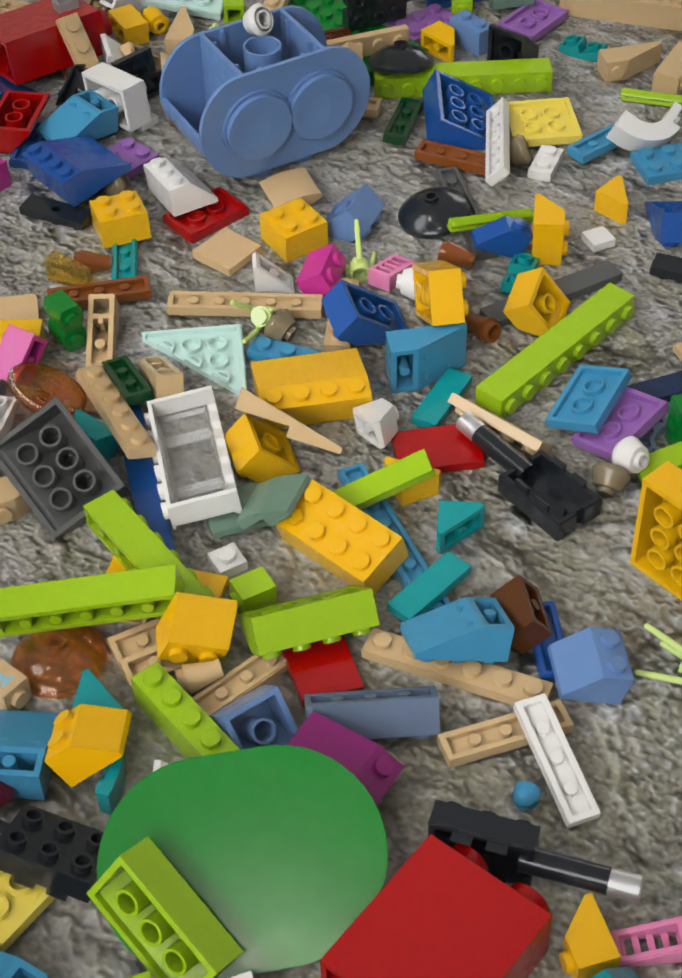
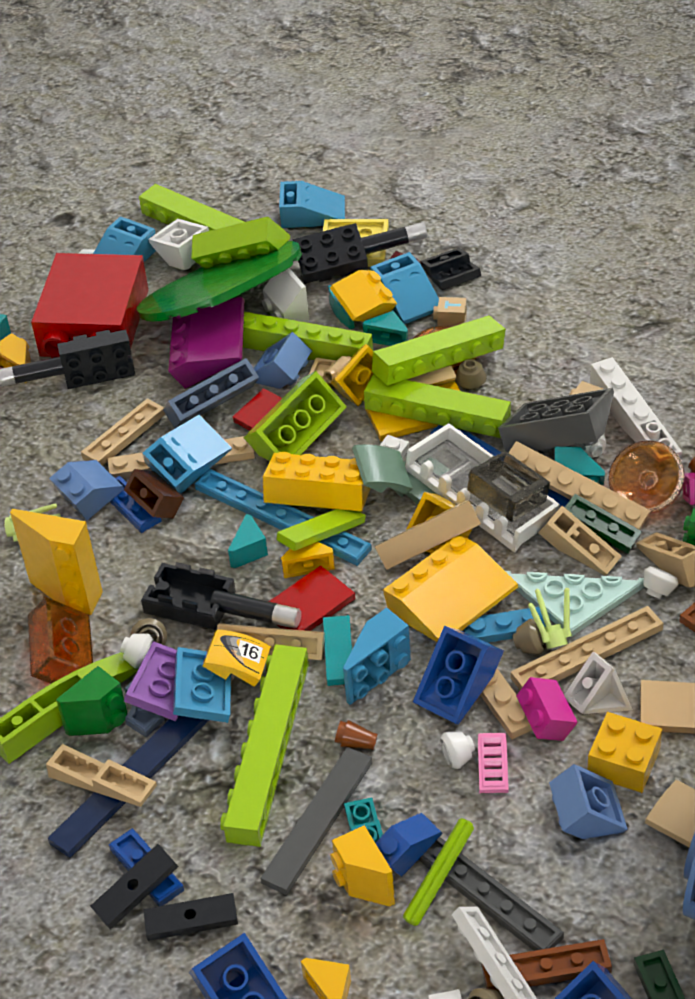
camera: 150 degrees right, 0 degrees up
lime brick [227,566,278,613] -> none
yellowish green plant [339,219,377,283] -> none
white slope [352,398,399,449] -> none
teal tile [387,551,471,621] -> none
black dish [398,187,471,239] -> none
yellow brick [412,260,469,326] -> none
dark orange cone [437,240,476,269] -> none
yellow slope [503,267,570,337] -> none
dark azure hinge [512,781,542,811] -> none
white plate [513,693,601,829] -> none
white tile [581,226,616,253] -> none
none -> yellow slope [202,629,271,687]
none -> clear smoke window [467,451,550,522]
none -> white cone [643,566,679,599]

